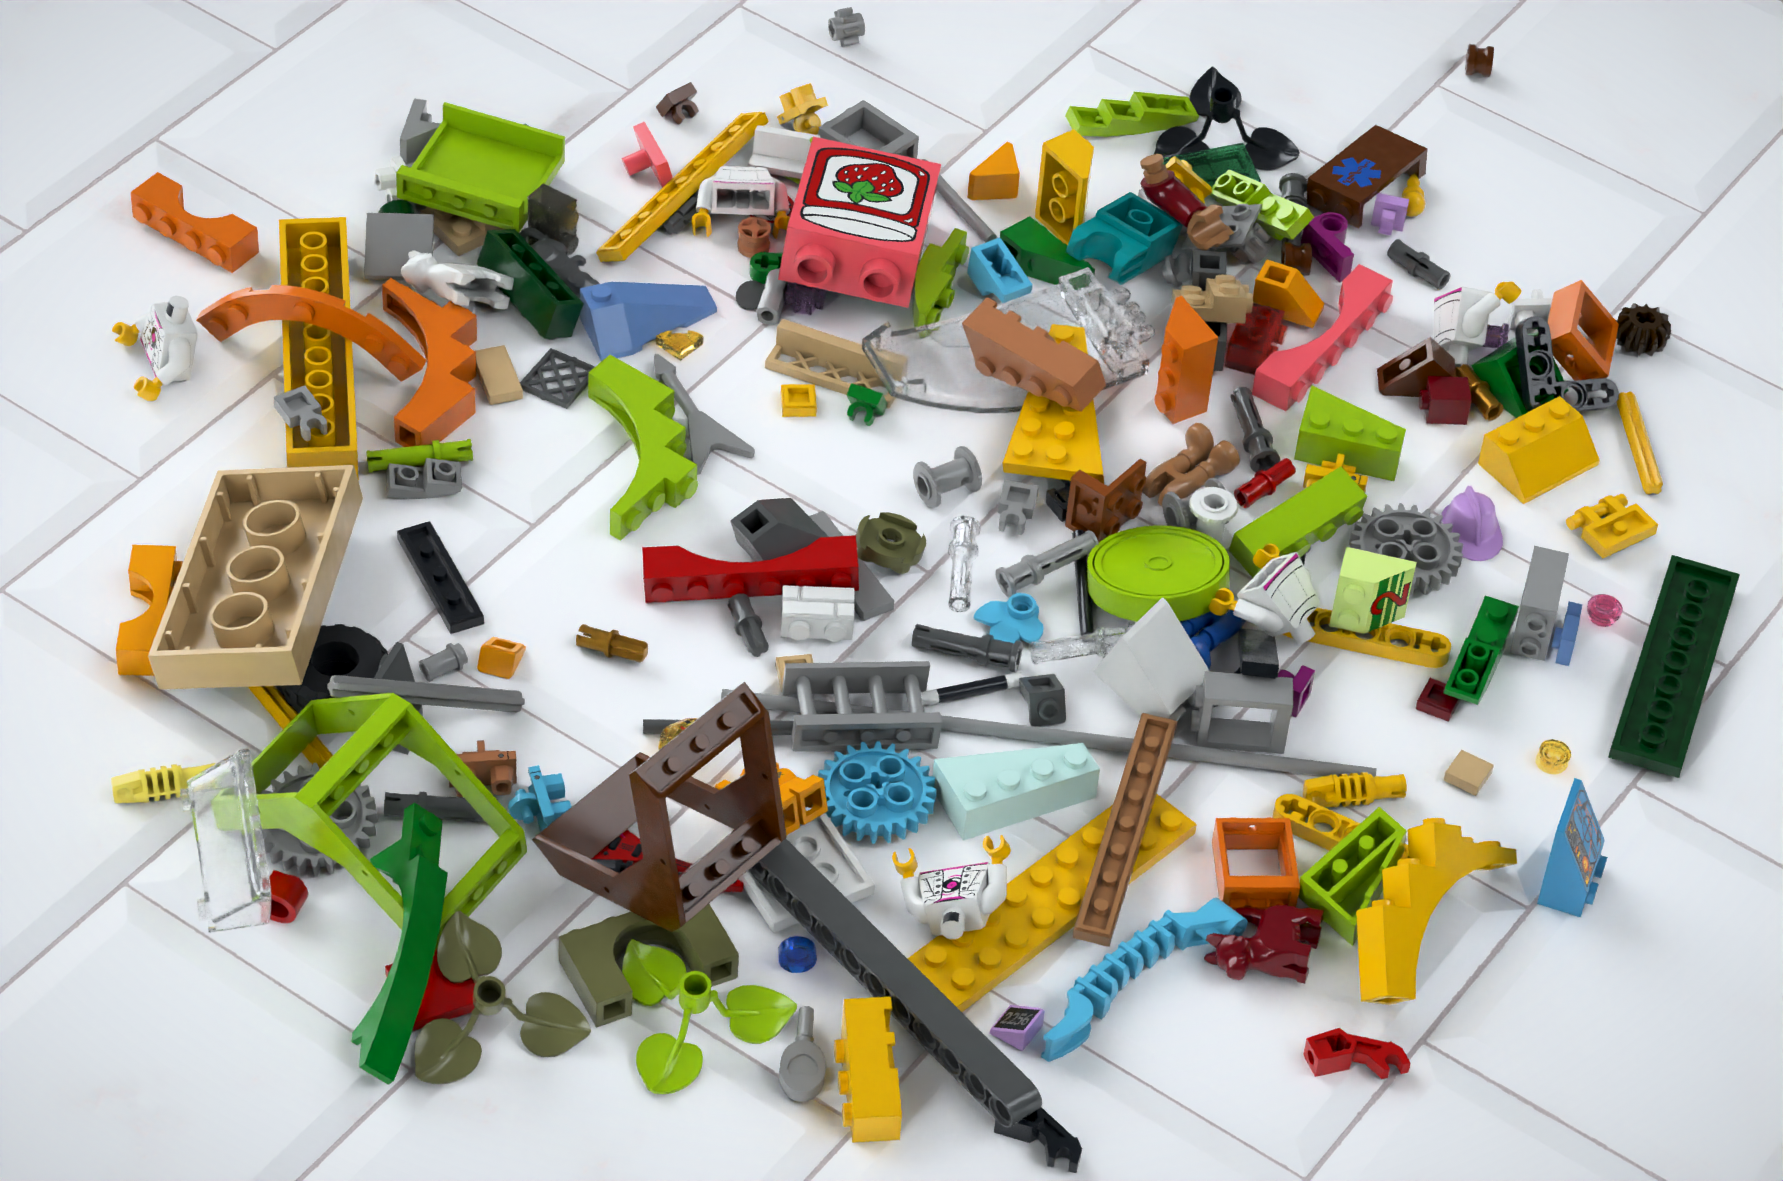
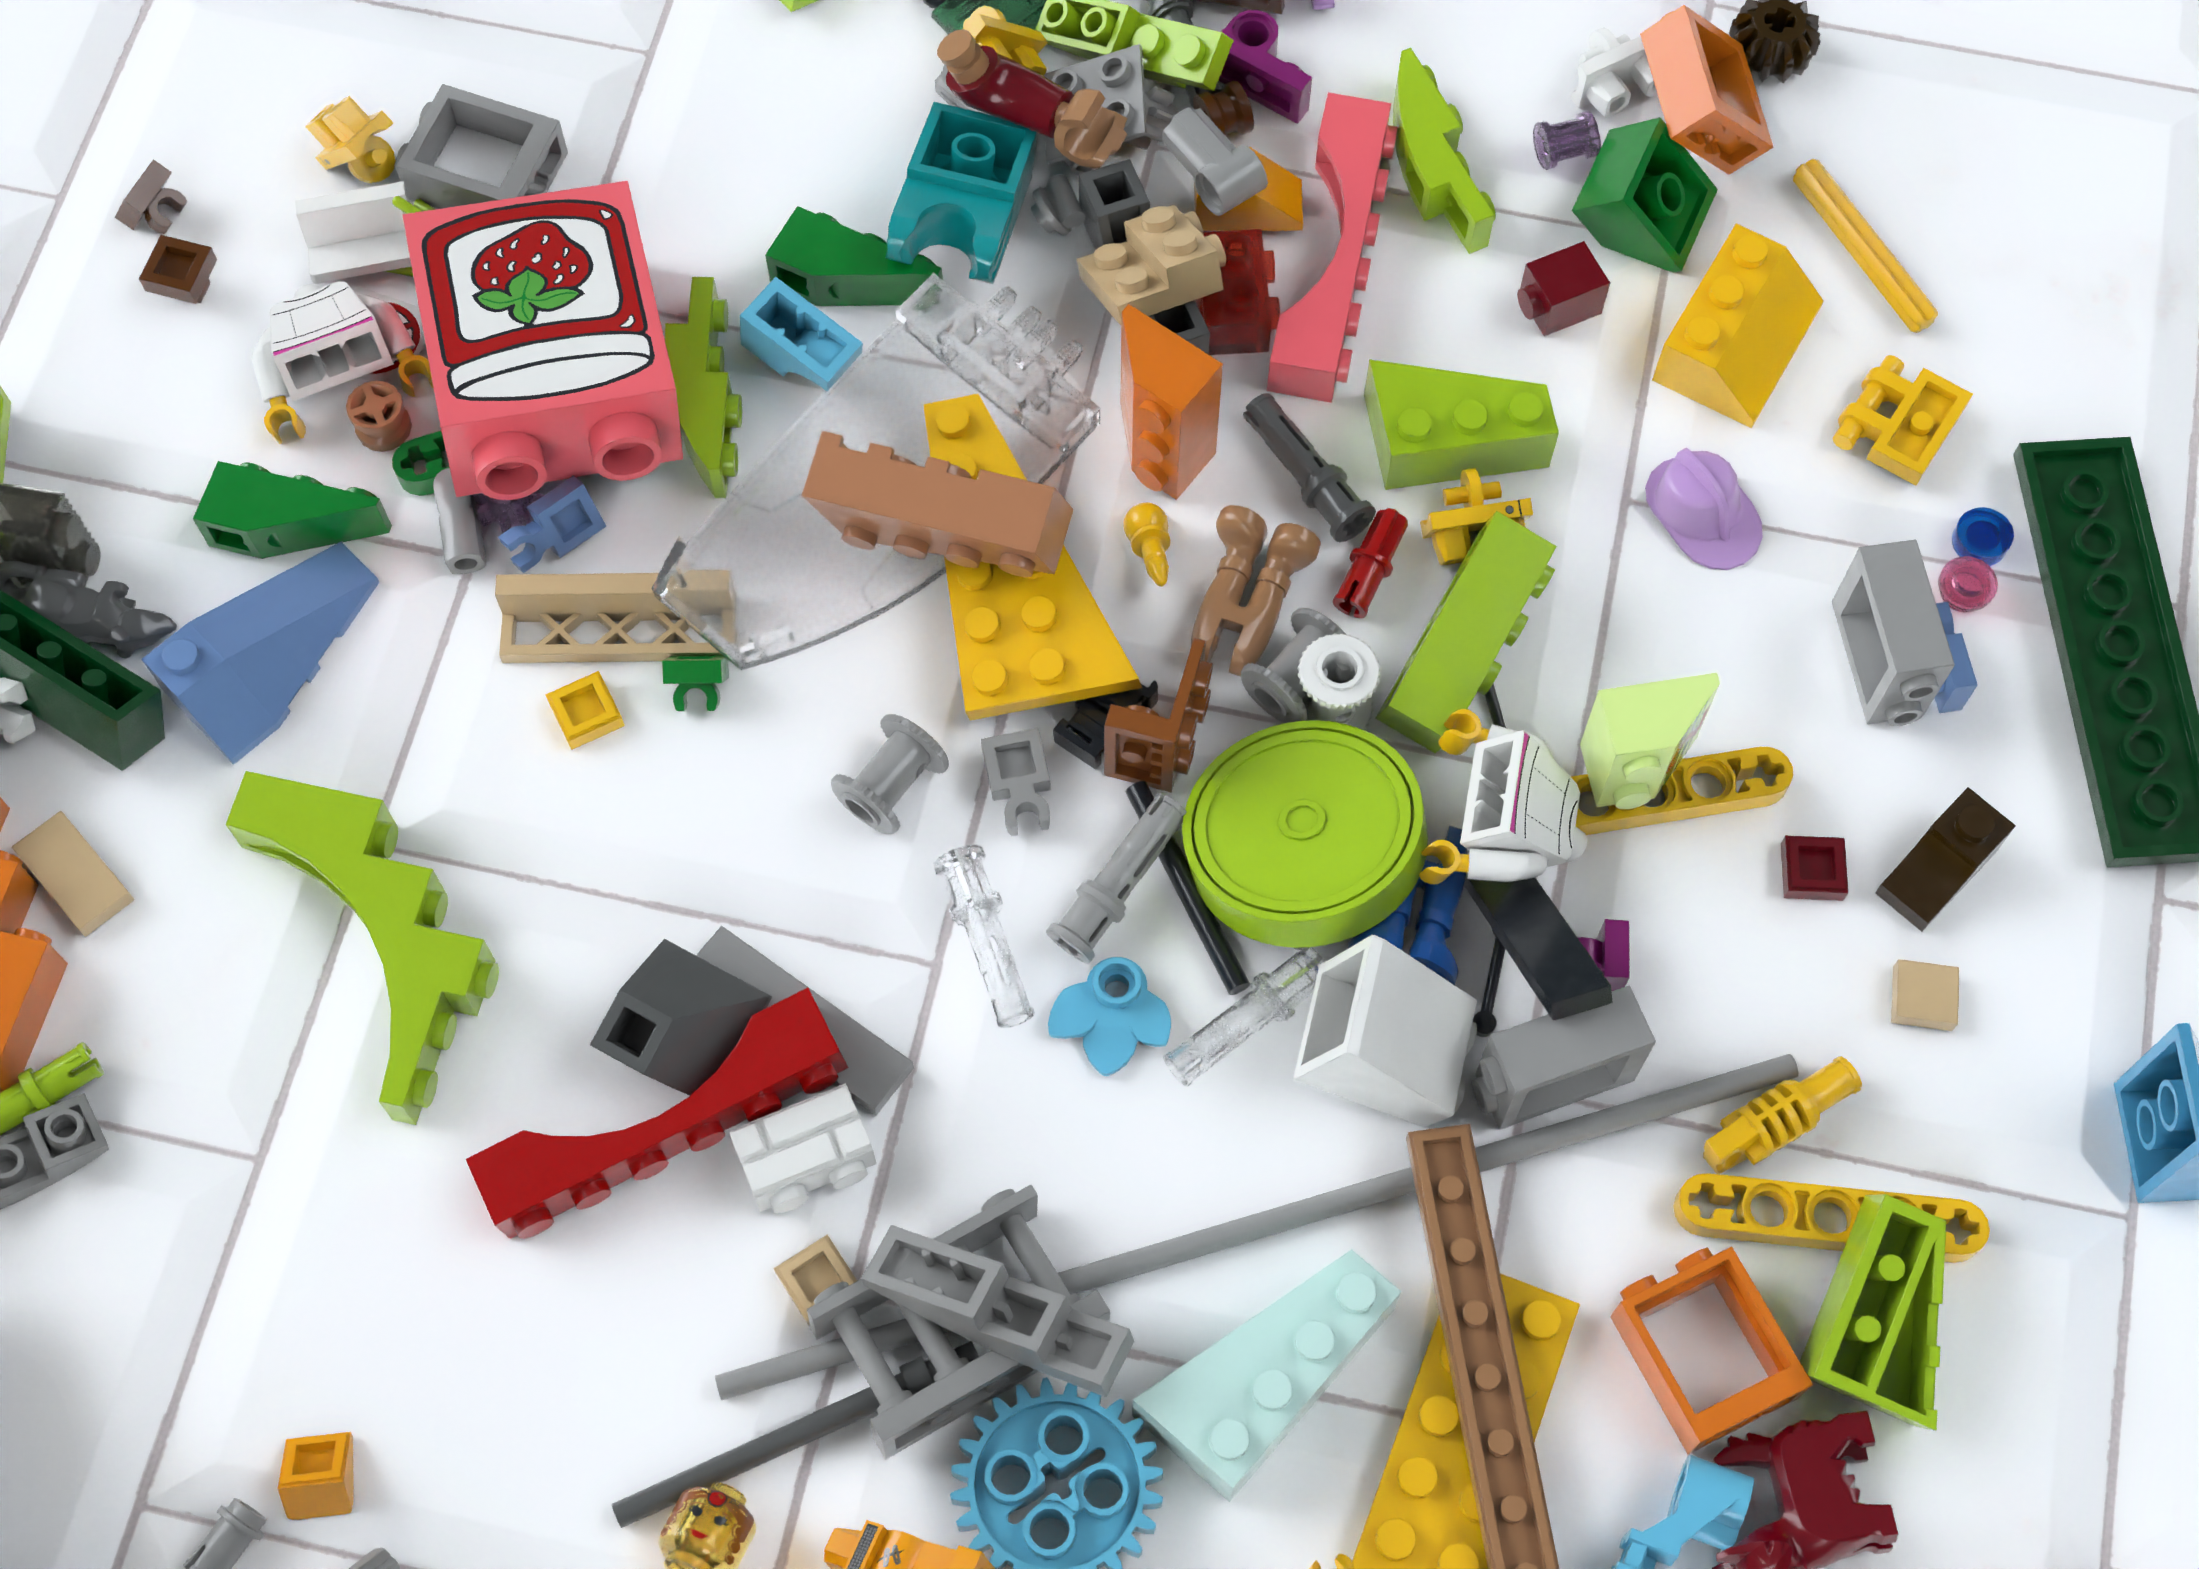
camera: 20 degrees left, 20 degrees up
black tile [397,521,484,634] -> none
dark grey window [520,348,595,409] -> none
pearl gold axle [576,624,648,662] -> none
yellow tile [596,112,769,262] -> none
coral tile [622,122,673,188] -> none
light grey piece [654,354,755,475] -> none
clear yellow tile [656,330,704,361] -> none
dark grey axle [663,189,699,235] -> none
dark grey axle [727,593,769,657] -> none
dark grey sticker [736,280,765,309] -> none
olive plate [856,512,926,574] -> none
dark grey pin [911,624,1023,673] -> none
black bar [920,672,1024,706] -> none
light grey bar [922,159,997,243] -> none
light orange slope [967,141,1020,200] -> none
dark grey bracket [1019,674,1066,727] -> none
yellow slope [1035,129,1094,245] -> none
light grey gear [1349,503,1463,596] -> none
yellow arch [1356,818,1517,1005] -> none
reddish brown slope [1377,336,1457,397] -> none
dark grey pin [1387,239,1451,290] -> none
white torso [1434,281,1522,367] -> none
green slope [1443,595,1519,705] -> none
pearl gold axle [1456,364,1503,421] -> none
black beam [1515,316,1619,412] -> none
clear yellow bush [1535,739,1571,774] -> none
none -> reddish brown tile [139,235,218,304]
none -> green slope [193,461,392,559]
none -> medium blue plate [498,475,606,573]
none -> light grey slope [861,1225,1134,1397]
none -> yellow bar [1123,502,1171,587]
none -> light grey piece [1162,106,1268,216]
none -> lime slope [1393,47,1496,254]
none -> dark brown arch [1875,787,2016,932]
none -> clear blue tile [1951,507,2014,567]

